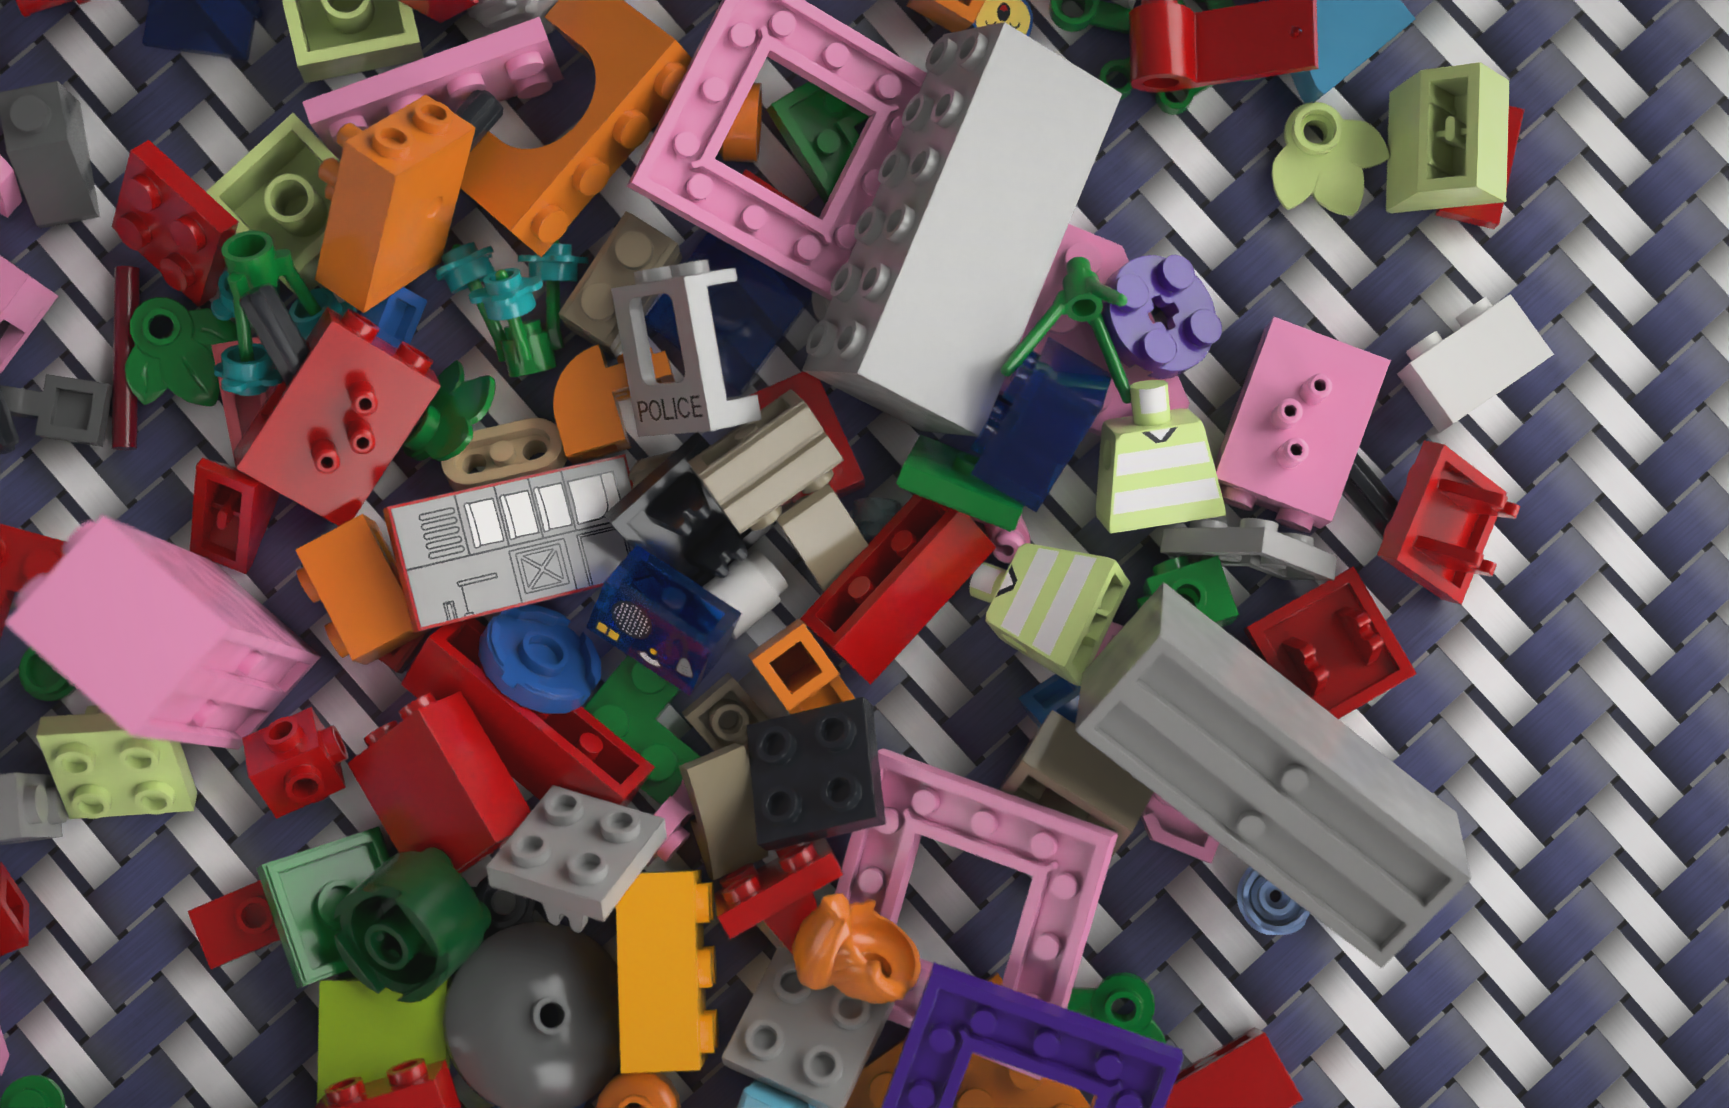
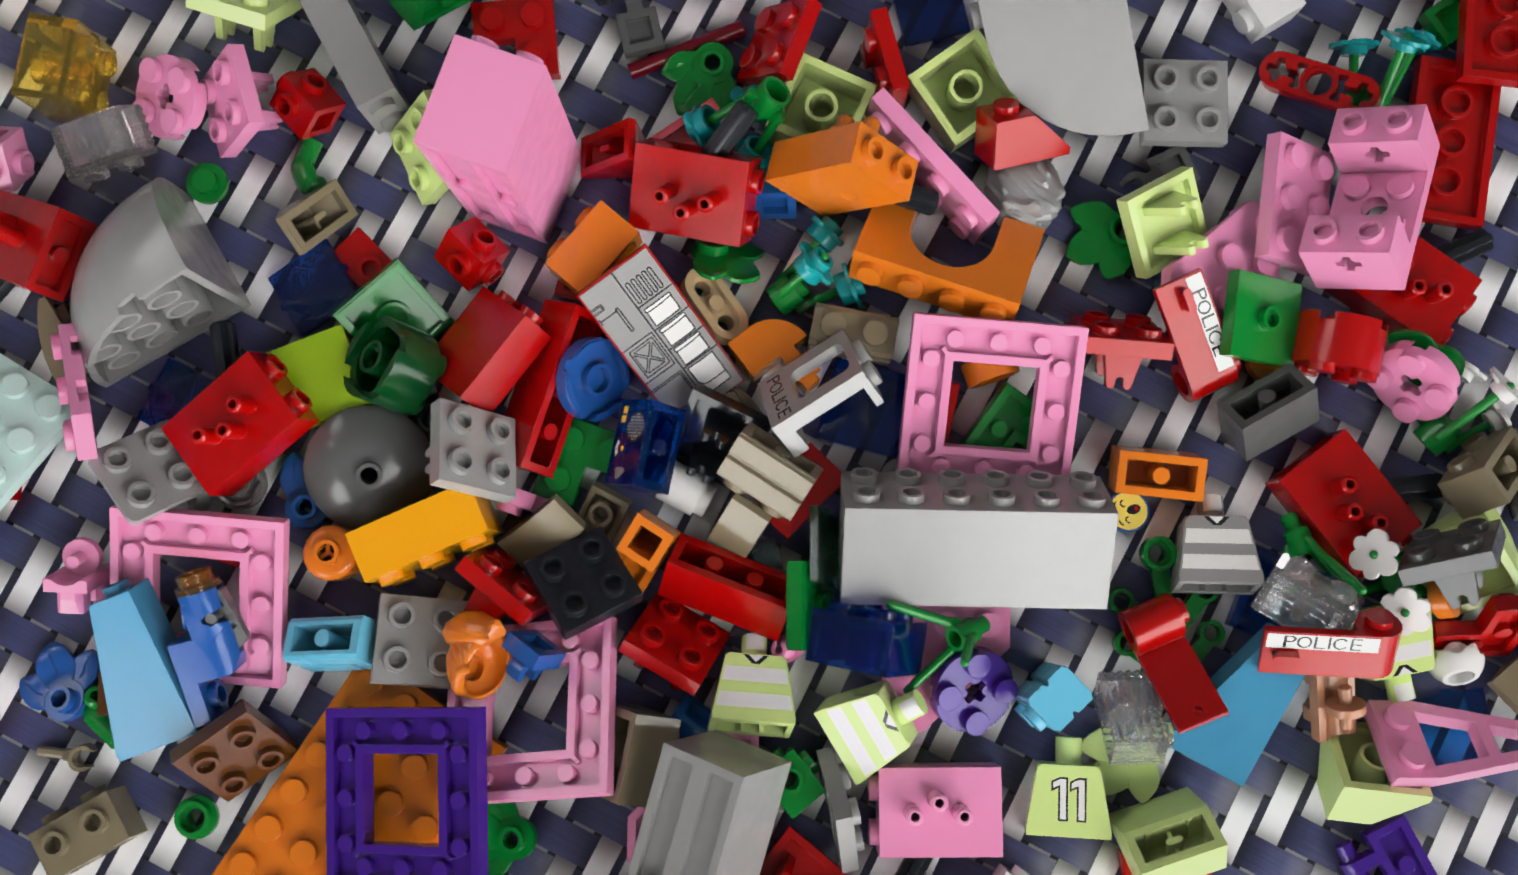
camera: 70 degrees right, 0 degrees up
none -> clear blue piece [268,239,357,336]
none -> dark tan slope [275,179,359,256]
none -> green arm [291,138,327,195]
none -> blue tile [502,630,566,682]
none -> red plate [618,590,731,696]
none -> clear green piece [810,505,840,594]
none -> red plate [860,7,910,108]
none -> medium azure brick [1014,662,1093,732]
none -> yellowish green torso [1025,736,1112,840]
none -> clear brick [1093,670,1174,765]

